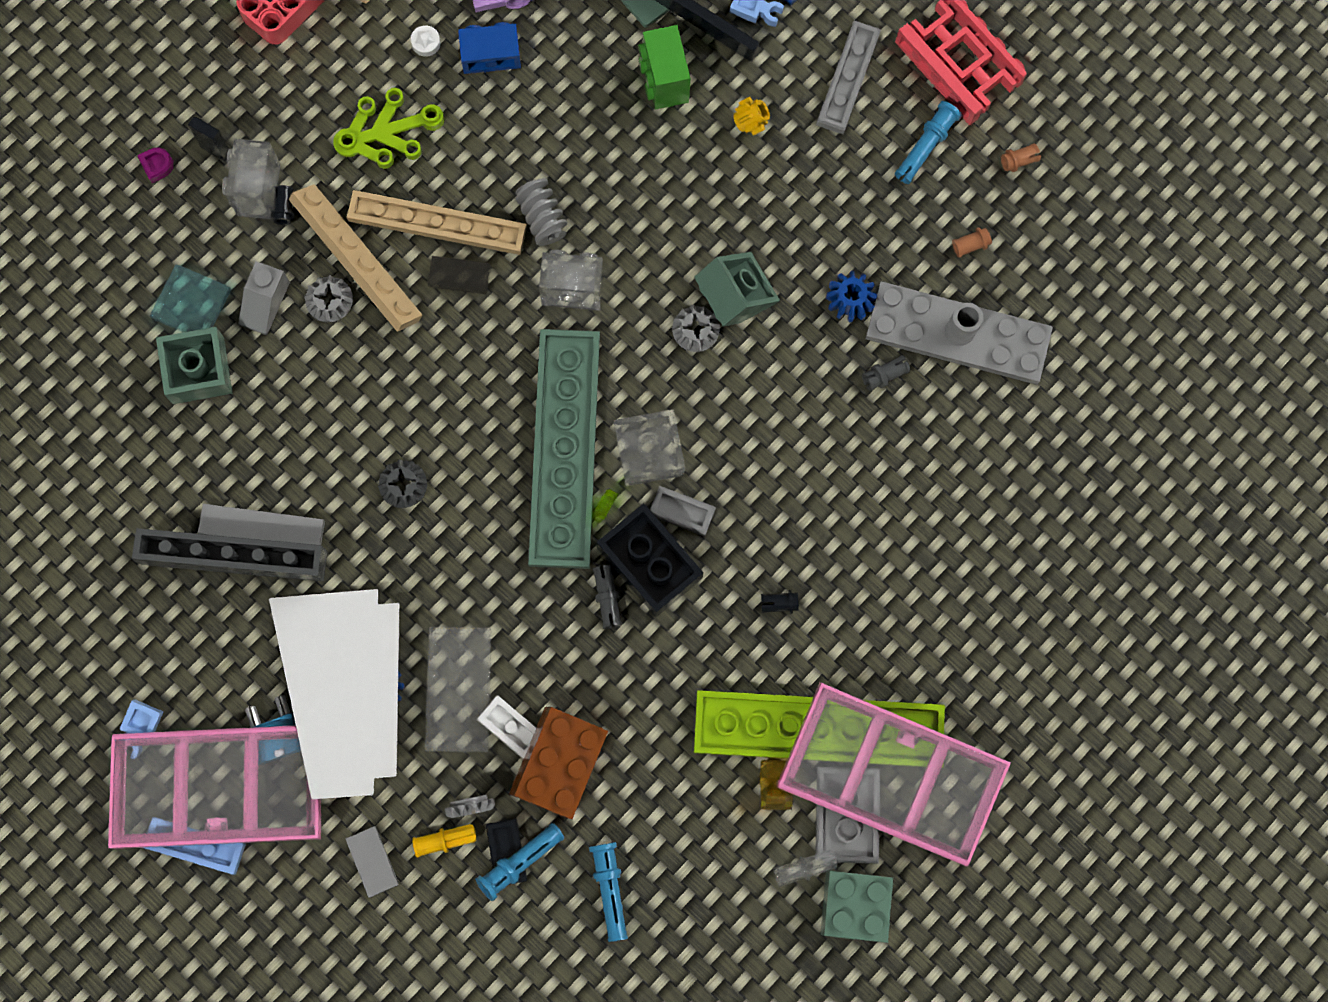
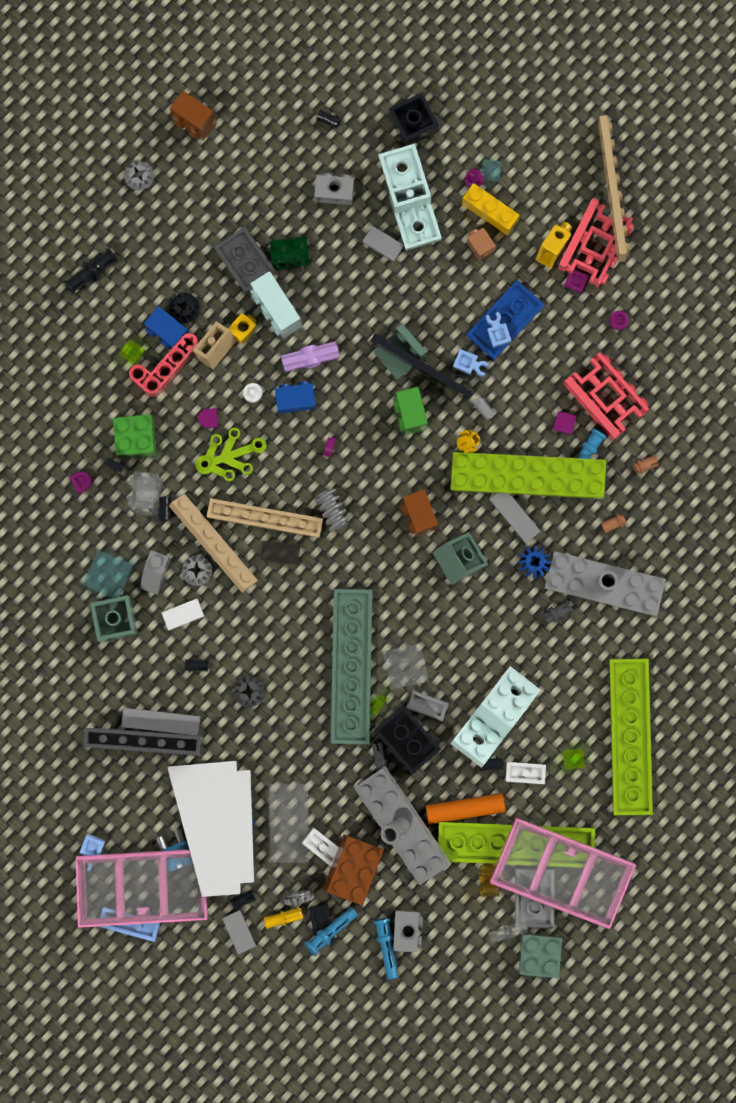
camera: 10 degrees right, 5 degrees up
clear brick [539,250,604,311] -> none
light grey gear [672,305,720,352] -> none
light grey tile [816,20,881,134] -> none
none -> bright green brick [113,414,157,459]
none -> white tile [162,599,205,631]
none -> black pin [185,657,208,673]
none -> magenta tile [198,408,218,429]
none -> black pin [230,889,256,910]
none -> magenta tile [324,437,336,458]
none -> light grey plate [354,766,451,885]
none -> light grey brick [393,910,423,952]
none -> dark orange brick [400,489,438,538]
none -> orange brick [426,793,506,825]
none -> light aqua bracket [450,666,540,768]
none -> lime plate [451,452,606,499]
none -> light grey pin [472,396,495,421]
none -> light grey tile [489,493,541,544]
none -> white plate [505,762,546,784]
none -> magenta tile [553,411,576,435]
none -> clear neon green plate [563,749,585,770]
none -> lime plate [609,659,653,815]

